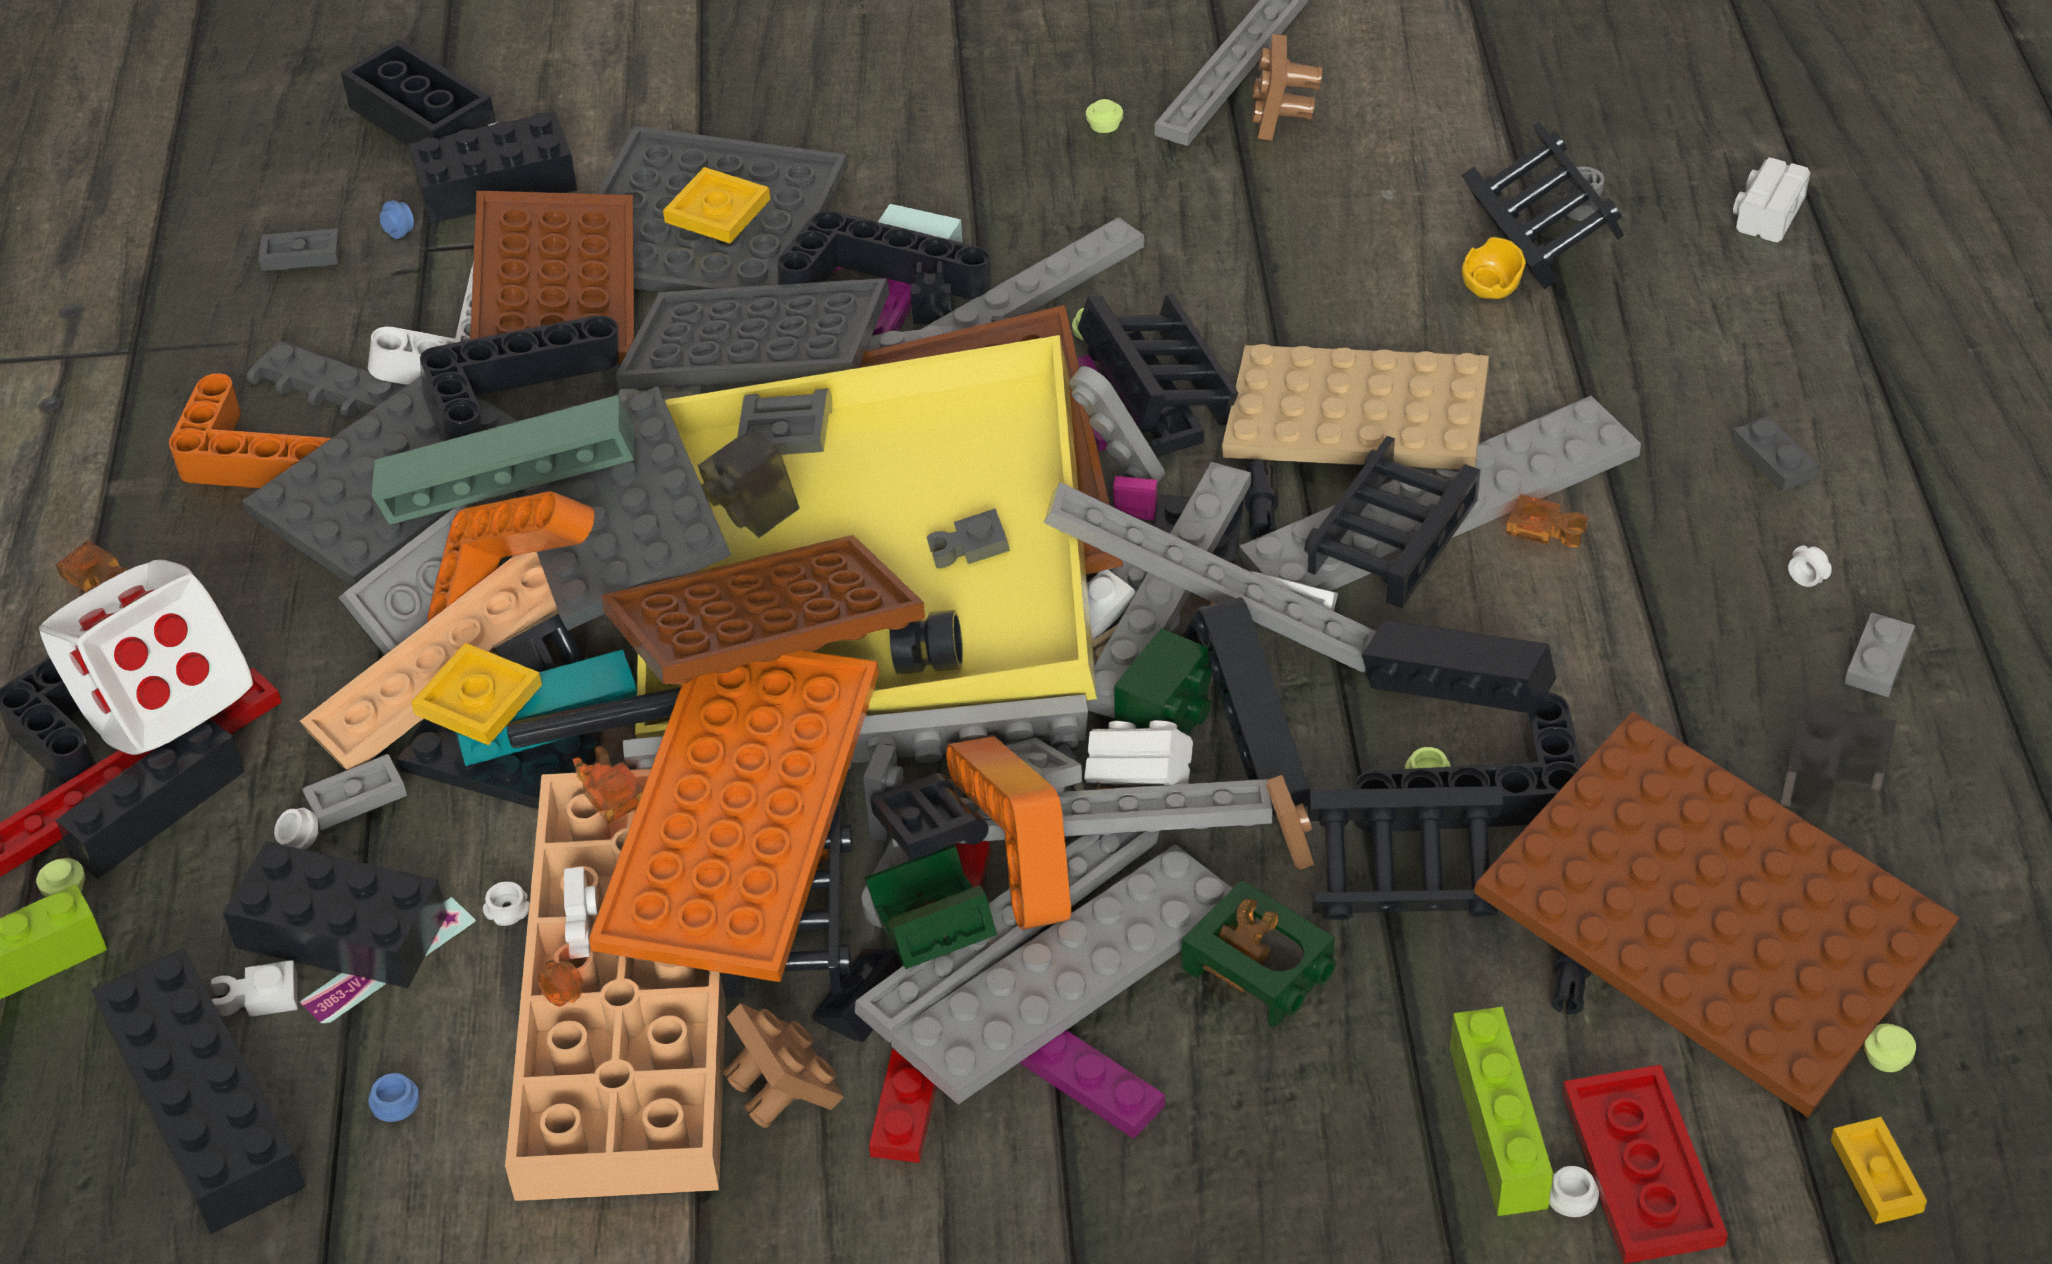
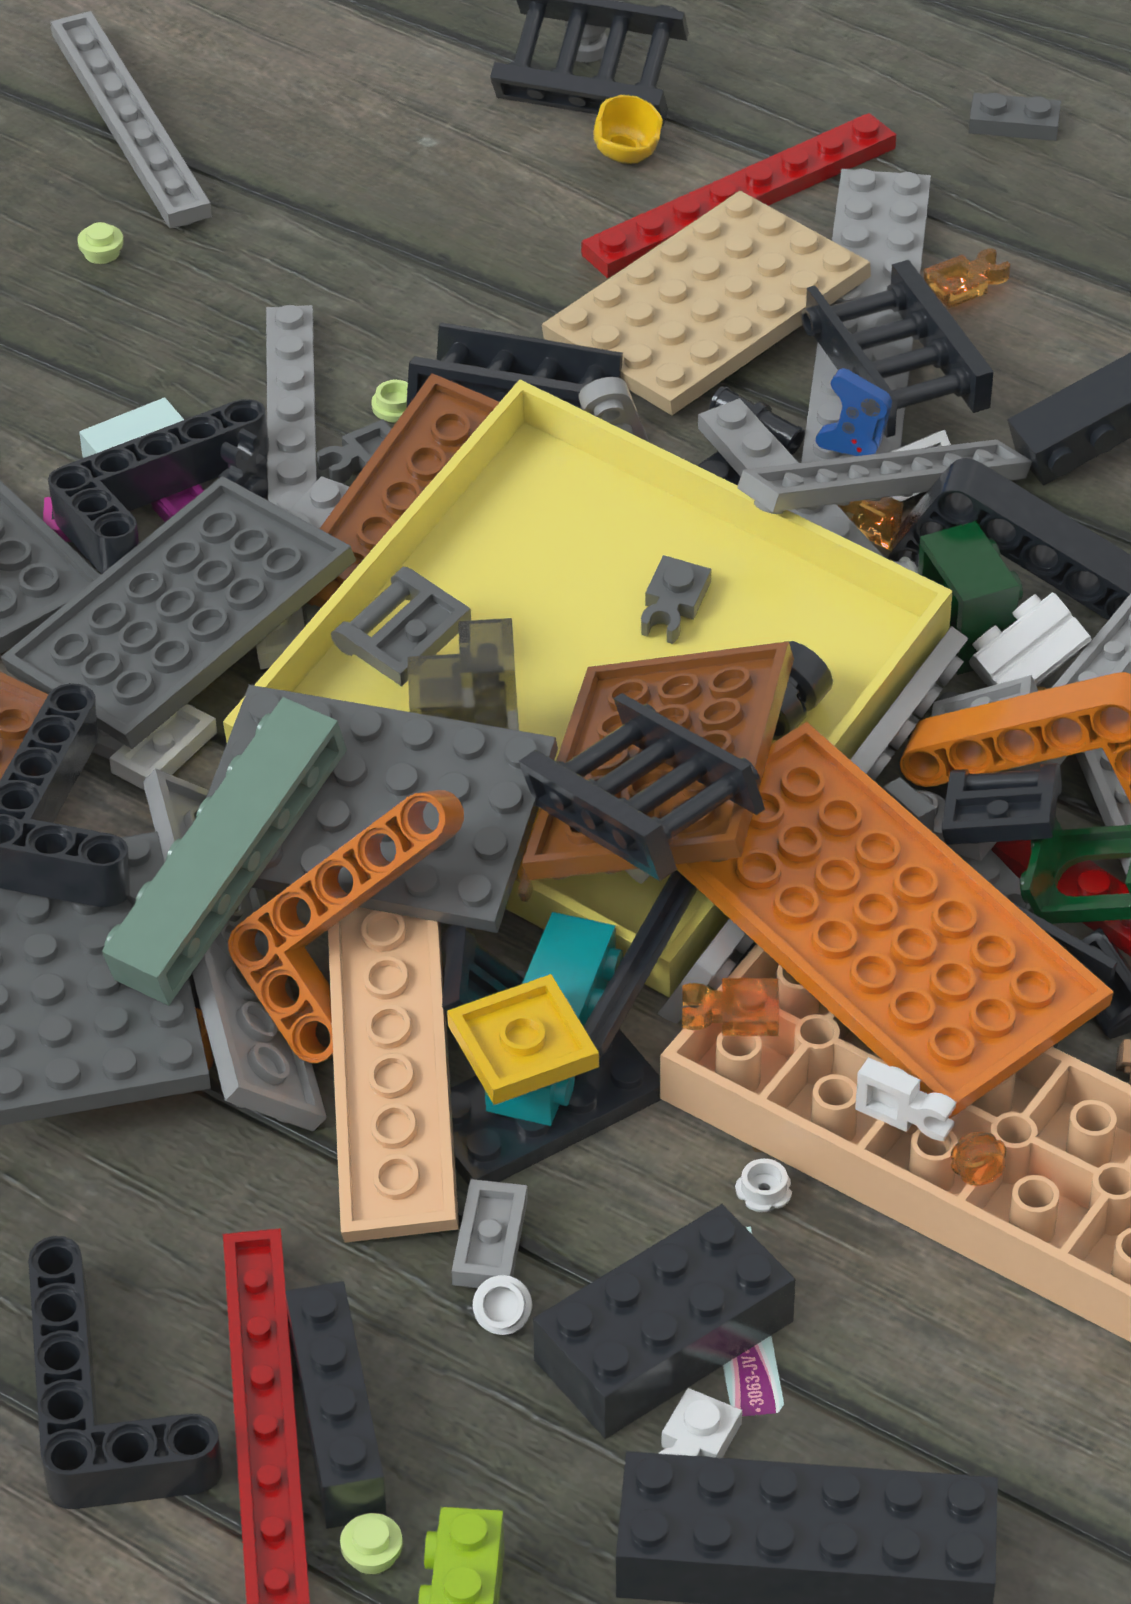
camera: 55 degrees left, 0 degrees up
white piece [39,559,253,755] -> none
medium blue plate [368,1073,420,1122] -> none
medium nougat plate [1252,34,1322,141] -> none
none -> black fence [519,693,765,881]
none -> red plate [581,113,896,279]
none -> blue piece [815,368,892,456]

